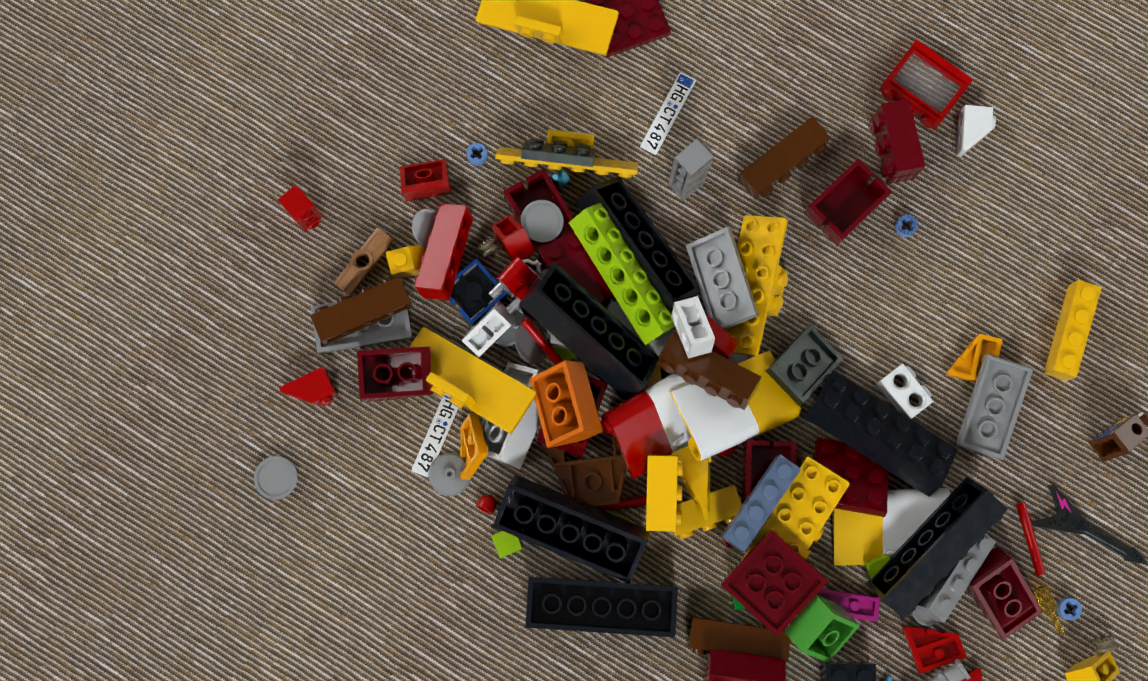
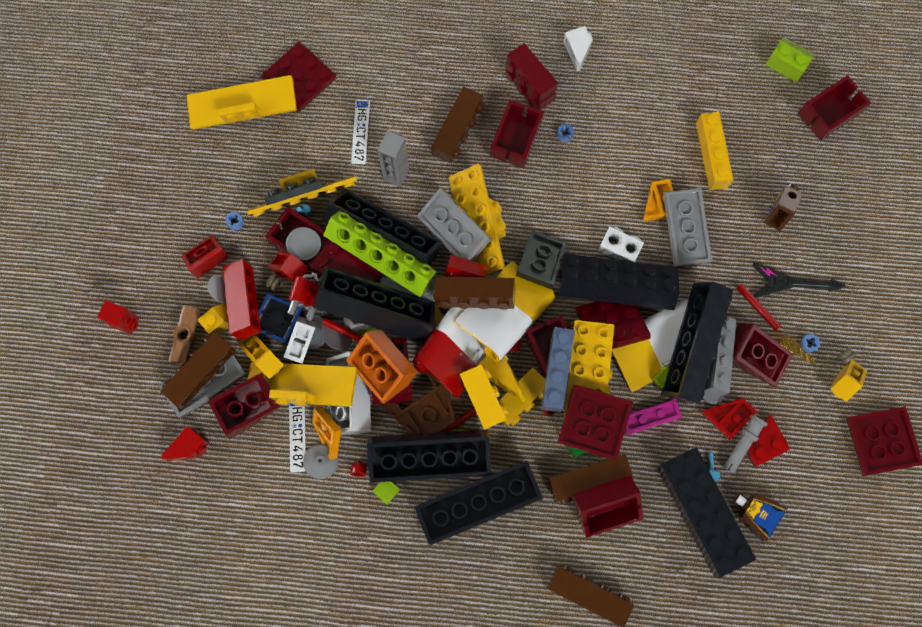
camera: 25 degrees left, 5 degrees down
light grey piece [254,456,297,500] -> none
white brick [671,296,715,358] -> none
bright green brick [784,595,860,663] -> none
window [879,39,974,130] -> none
none -> yellow slope [237,335,284,379]

